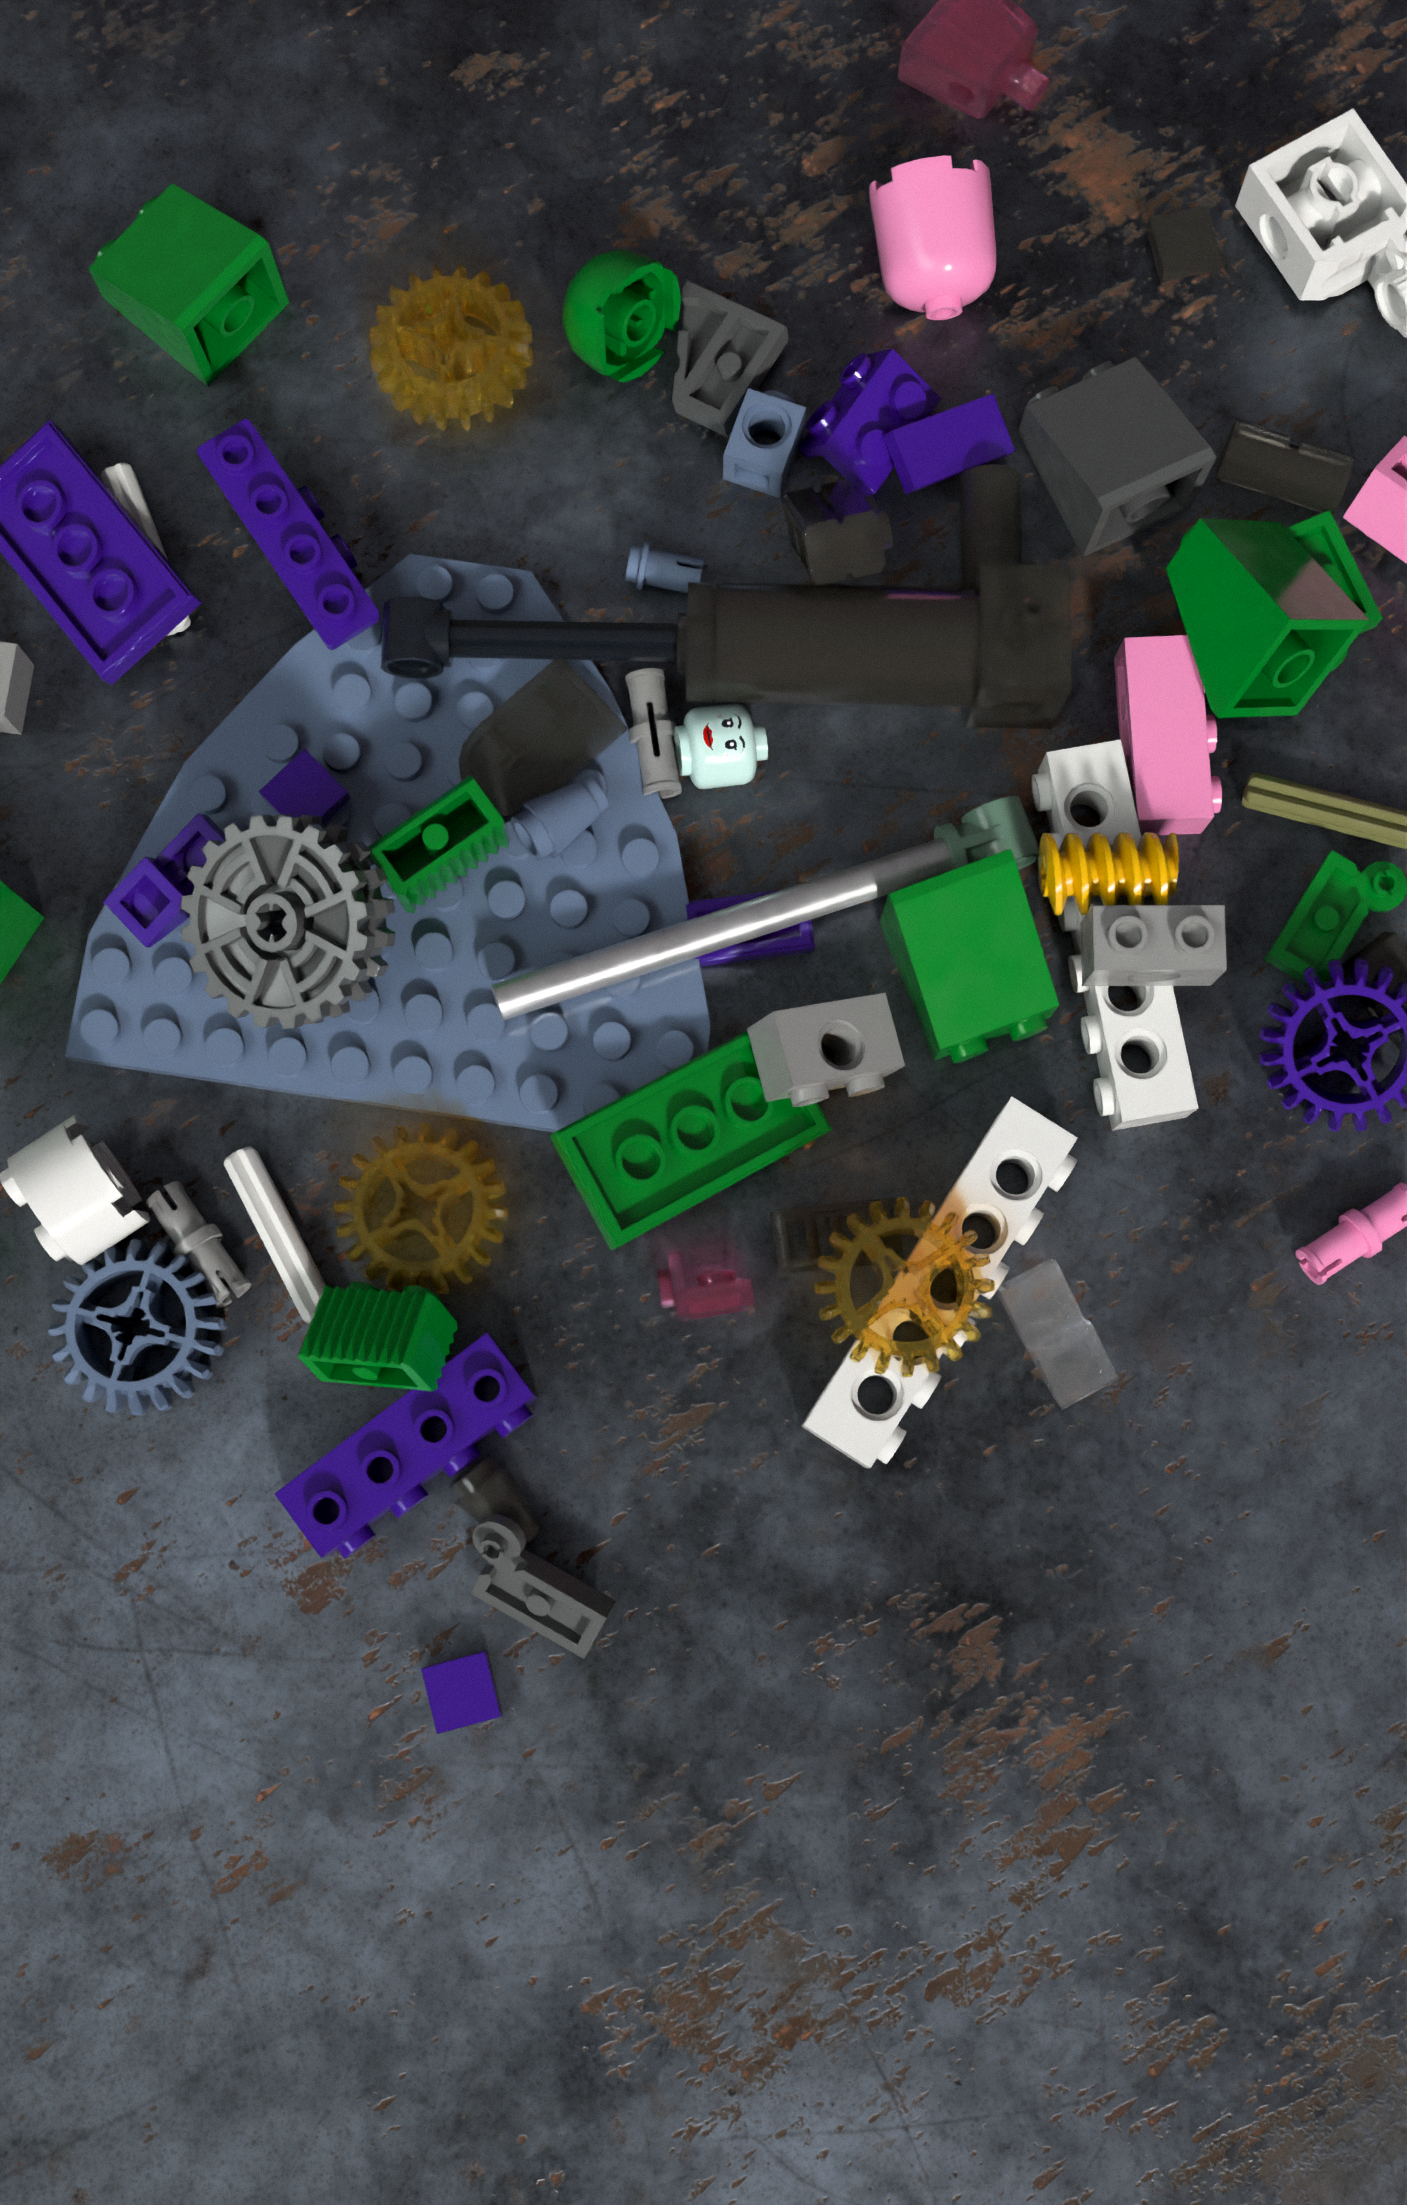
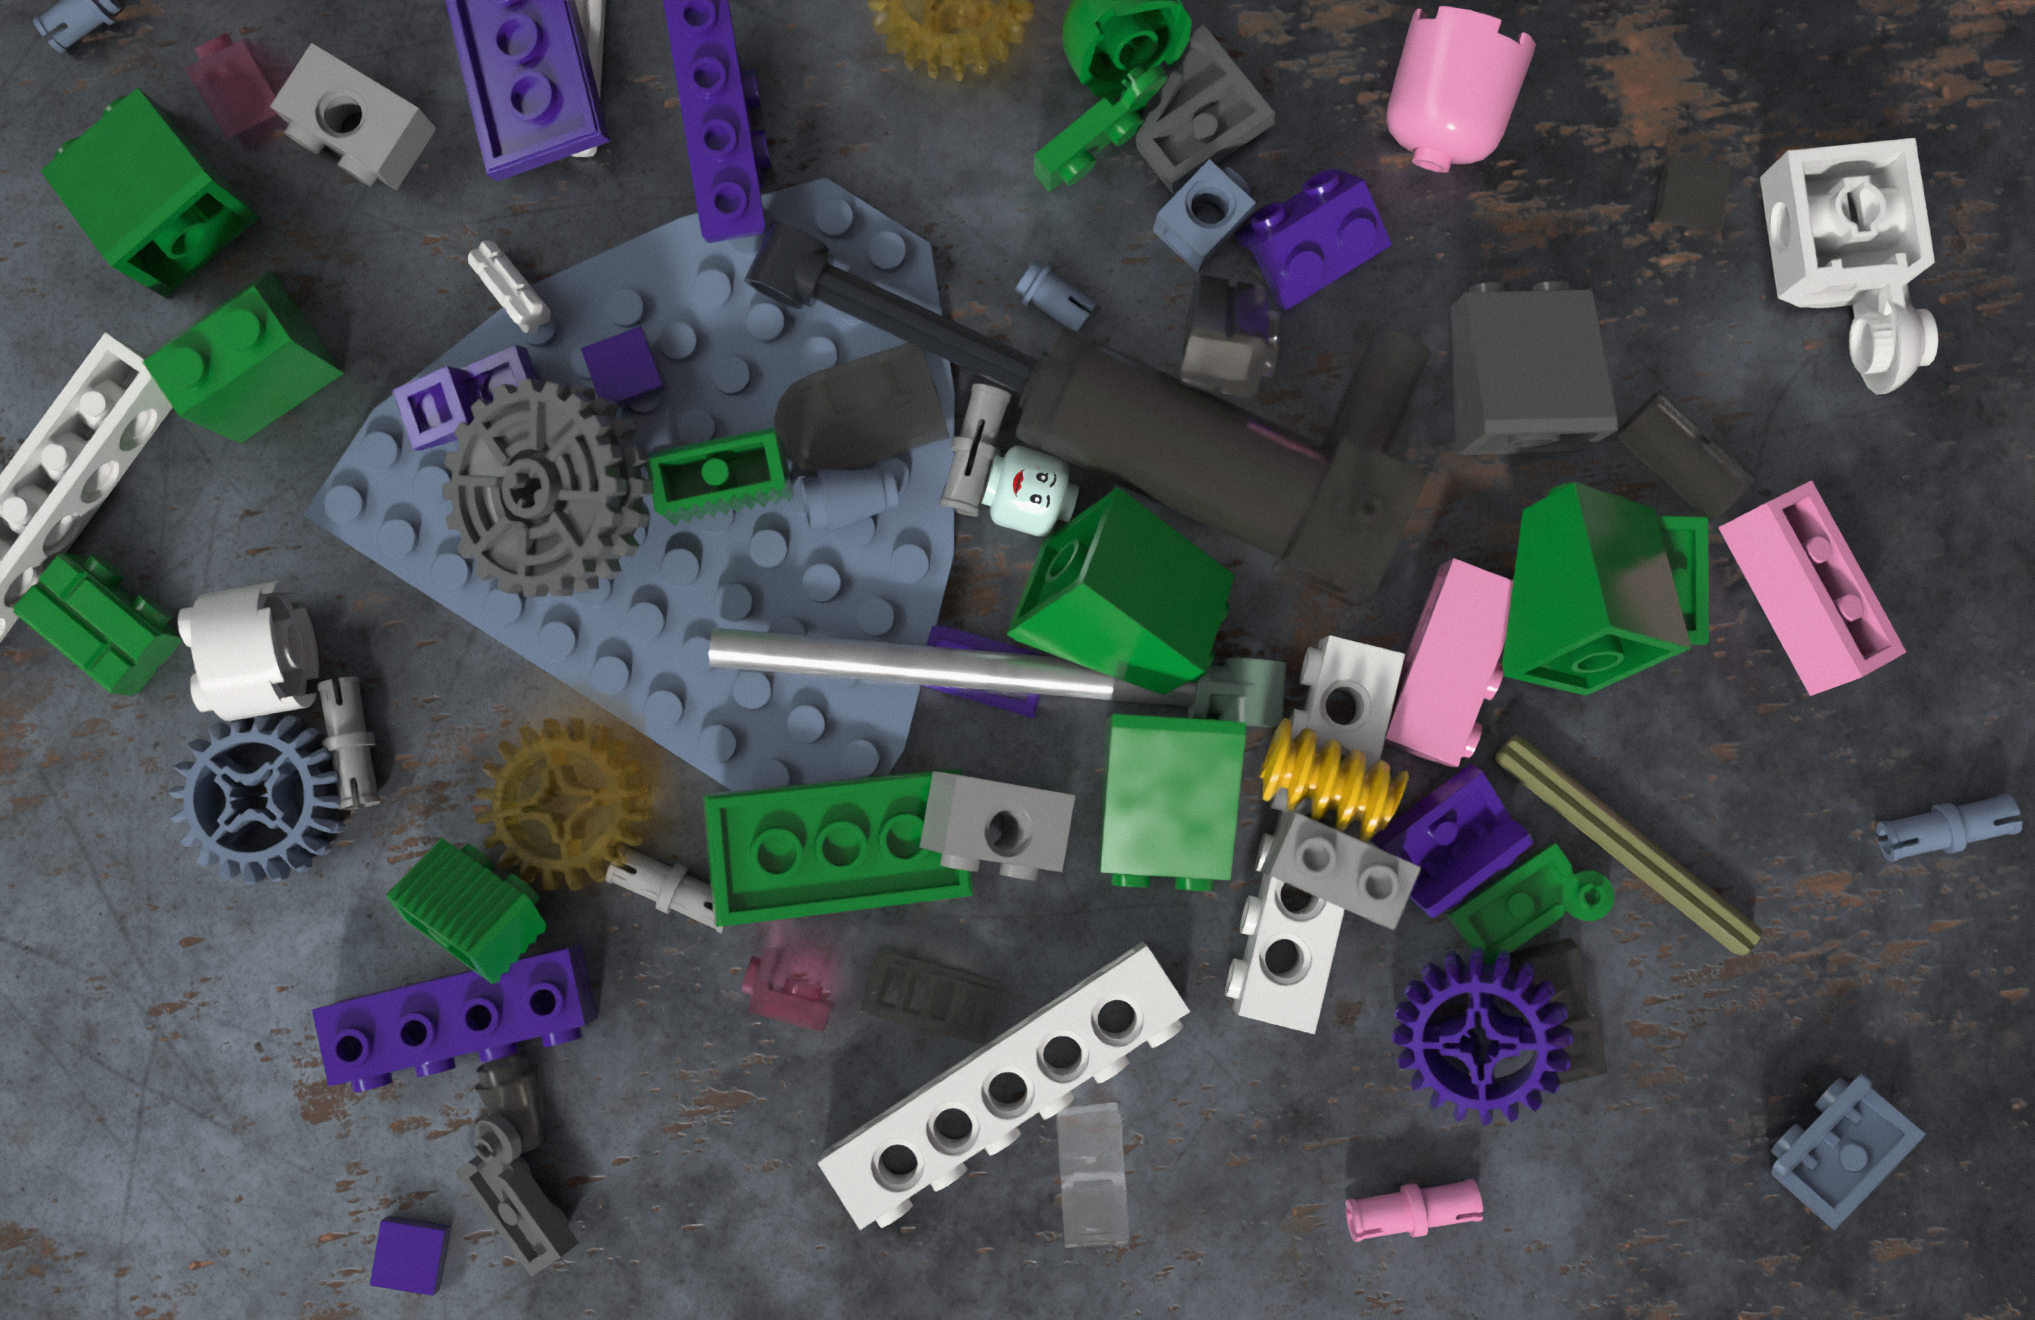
camera: 20 degrees right, 5 degrees up
white axle [224,1146,326,1324] -> none
clear yellow gear [814,1197,995,1378] -> none
dark purple tile [883,393,1015,495] -> none
none -> white axle [468,240,551,334]
none -> light grey pin [605,843,727,934]
none -> green slope [1006,487,1235,696]
none -> green hinge [1034,65,1168,193]
none -> dark purple bracket [1370,763,1534,918]

